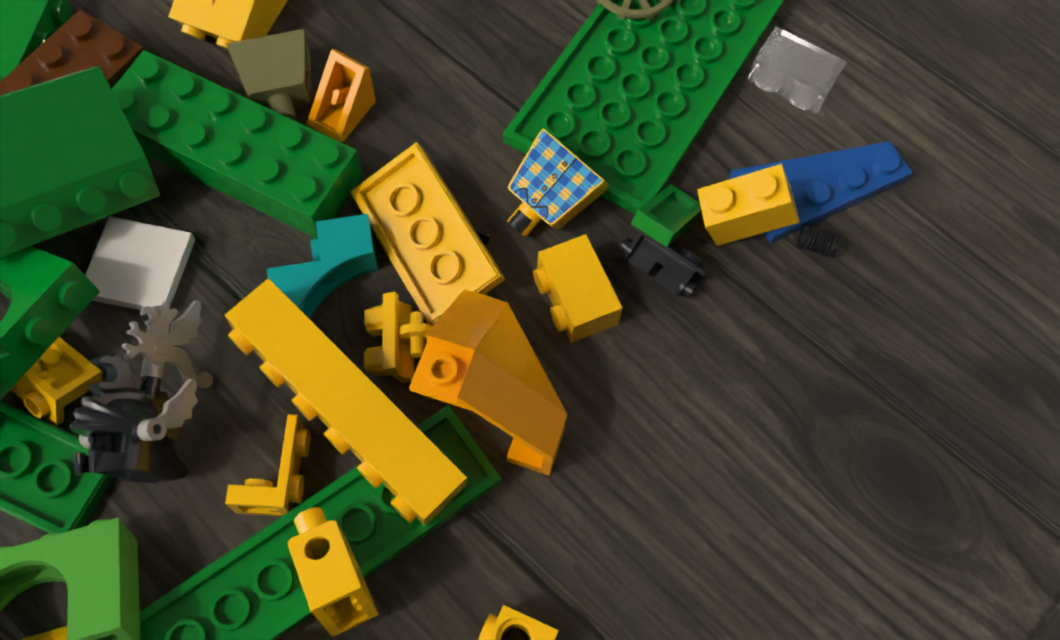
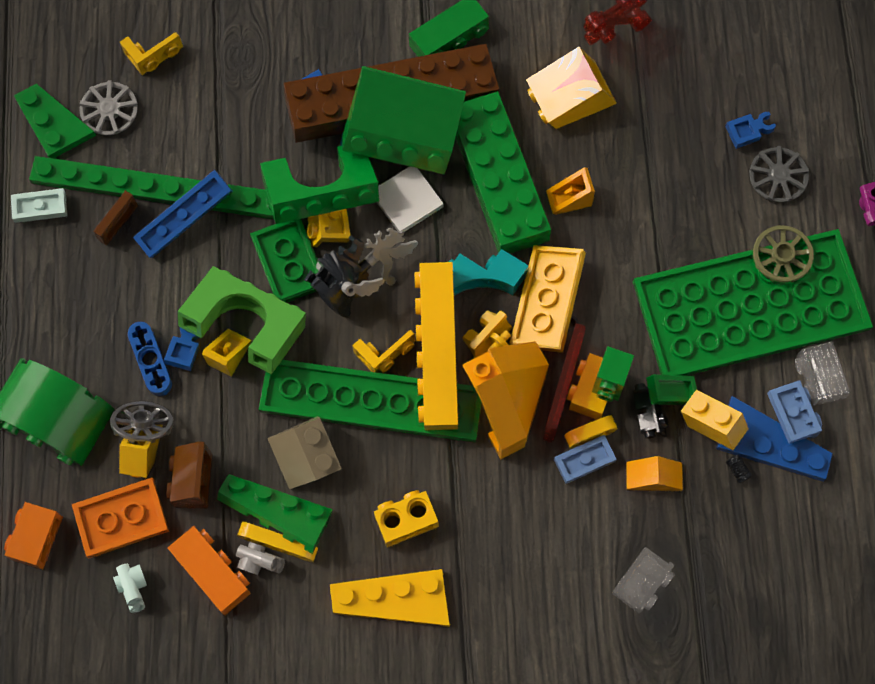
camera: 50 degrees right, 5 degrees up
olive torso [227,29,312,121] -> none
yellow torso [287,507,379,637] -> none
torso [507,128,609,237] -> none
none -> clear red tile [543,323,586,442]
none -> medium blue plate [554,435,617,484]
none -> yellow beam [564,415,618,449]
none -> green brick [592,346,634,402]
none -> clear bracket [612,547,675,613]
none -> light orange slope [626,456,683,491]
none -> medium blue bracket [767,380,822,444]

